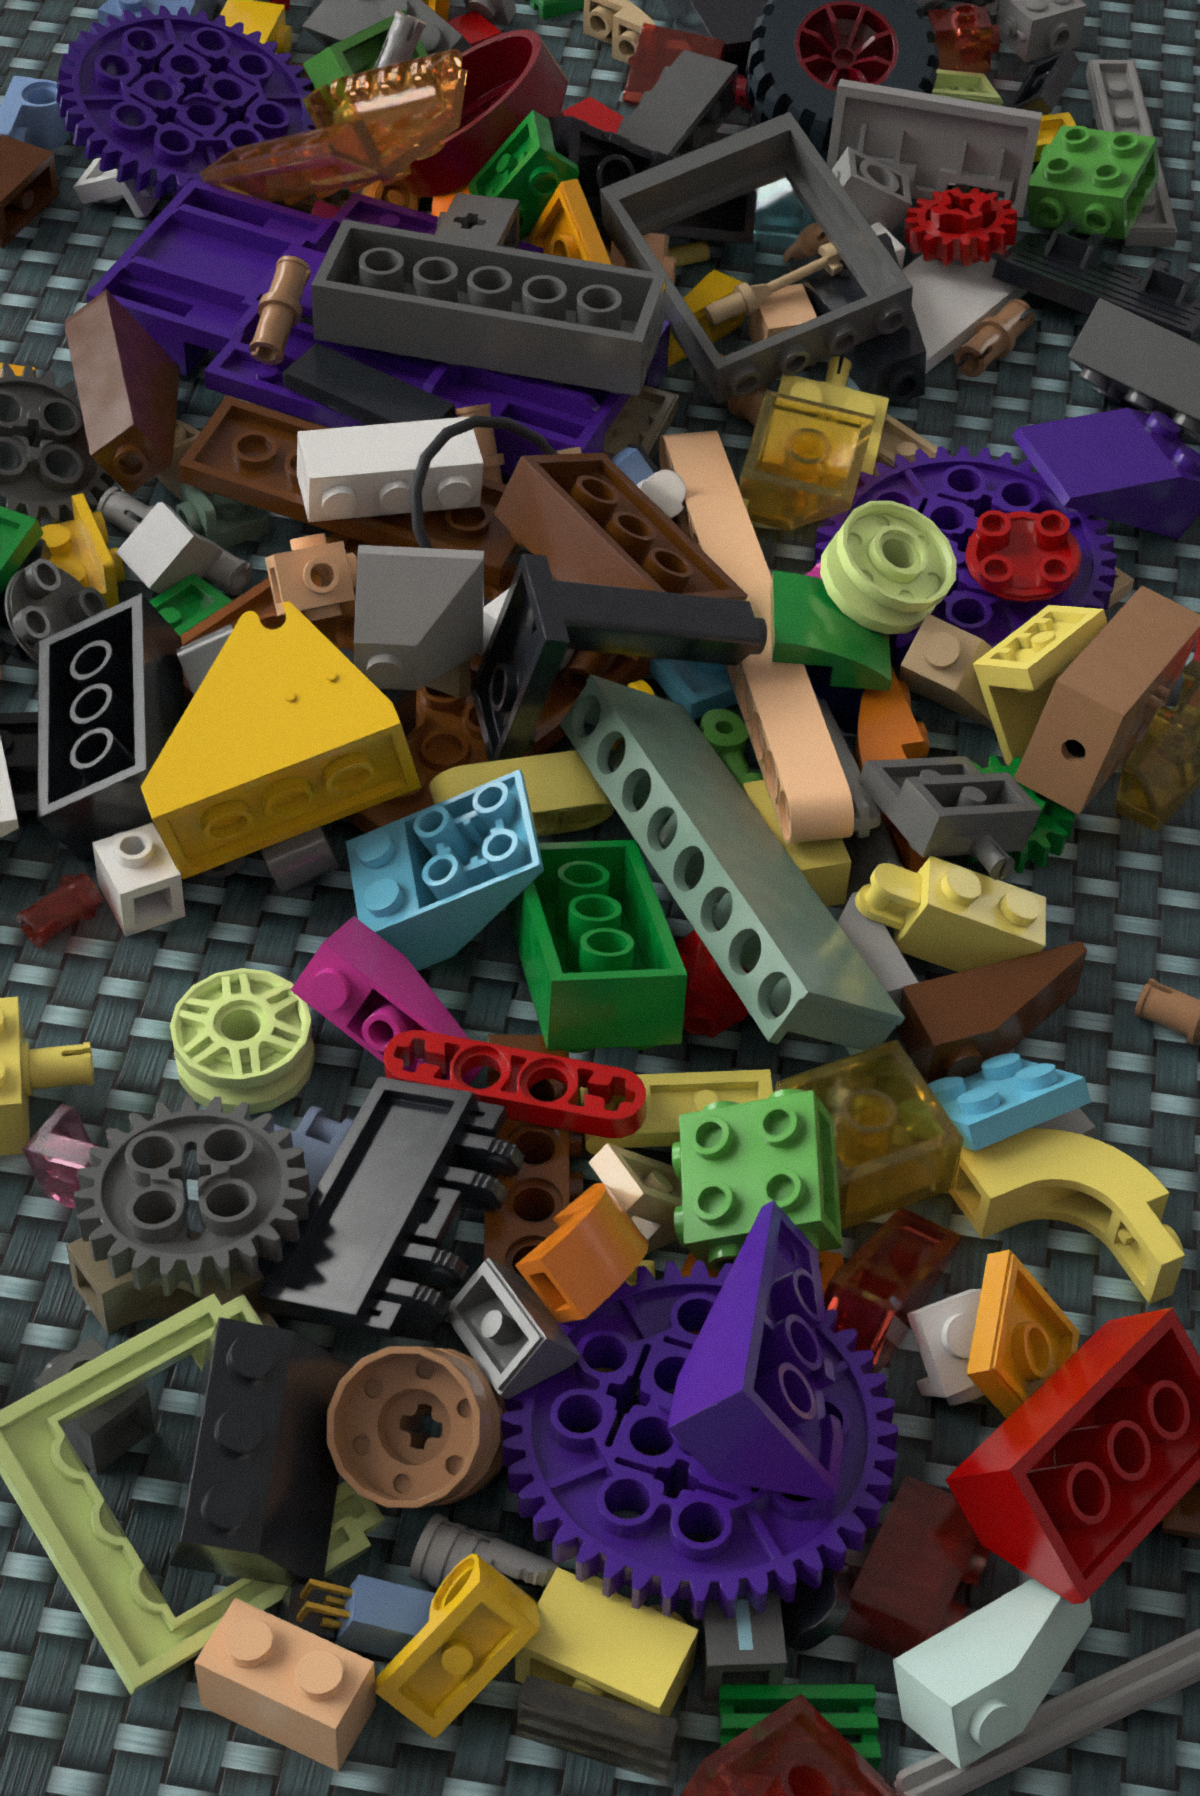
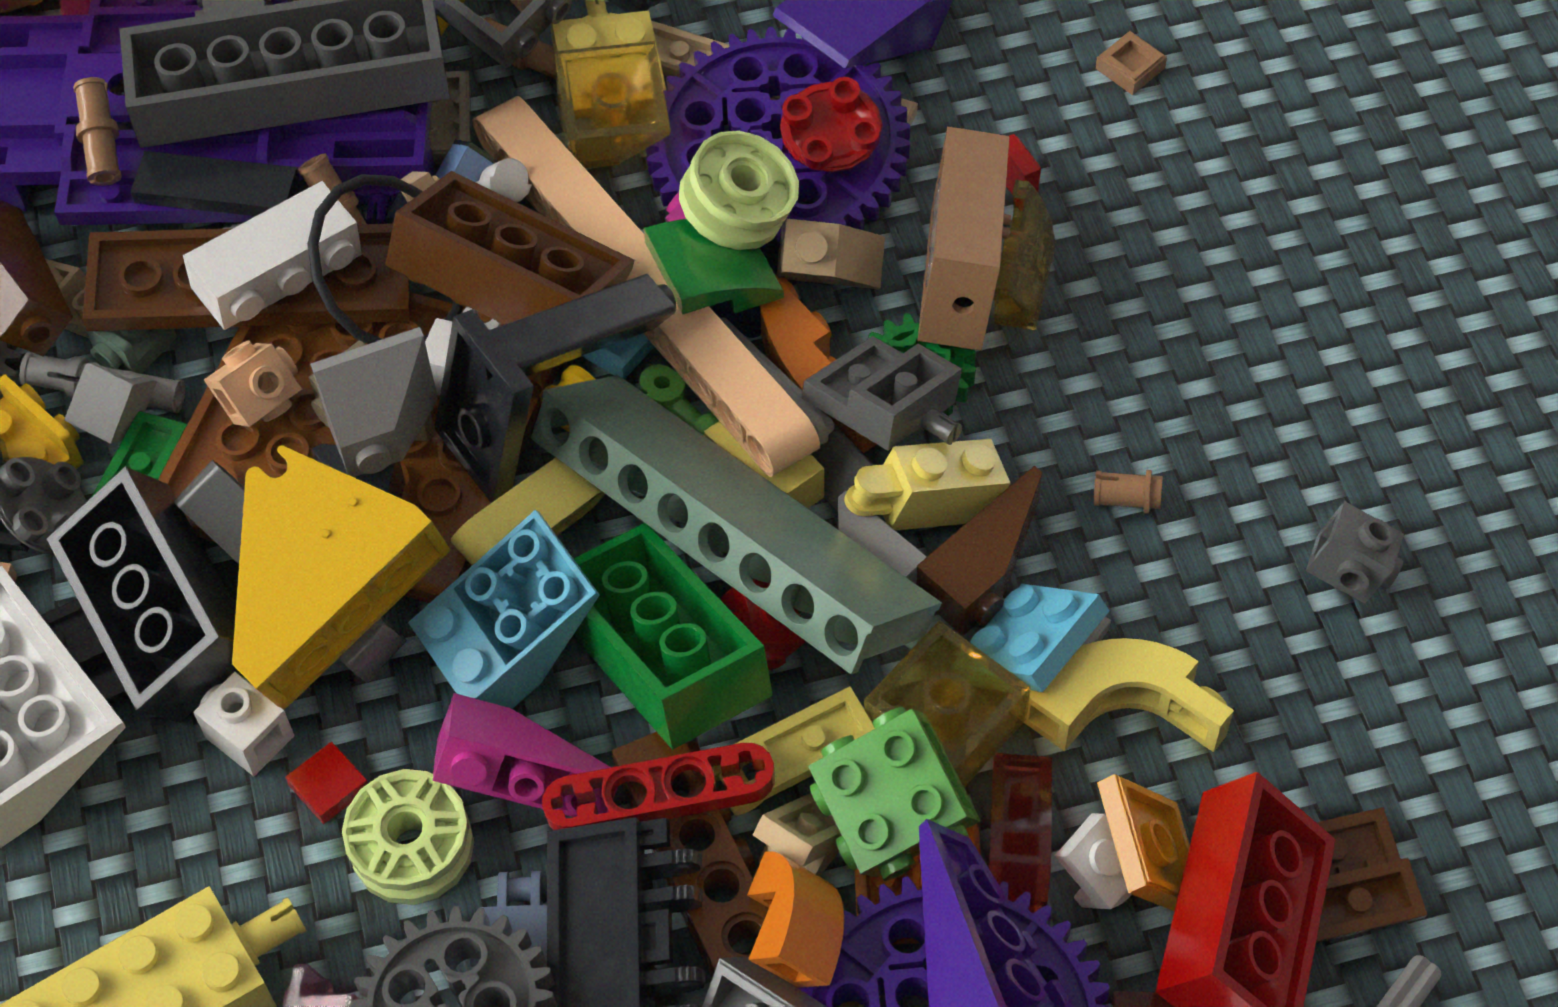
camera: 20 degrees left, 10 degrees up
clear red pin [16,873,103,948] -> none
light yellow bracket [973,605,1108,766] -> none
none -> red tile [285,741,368,825]

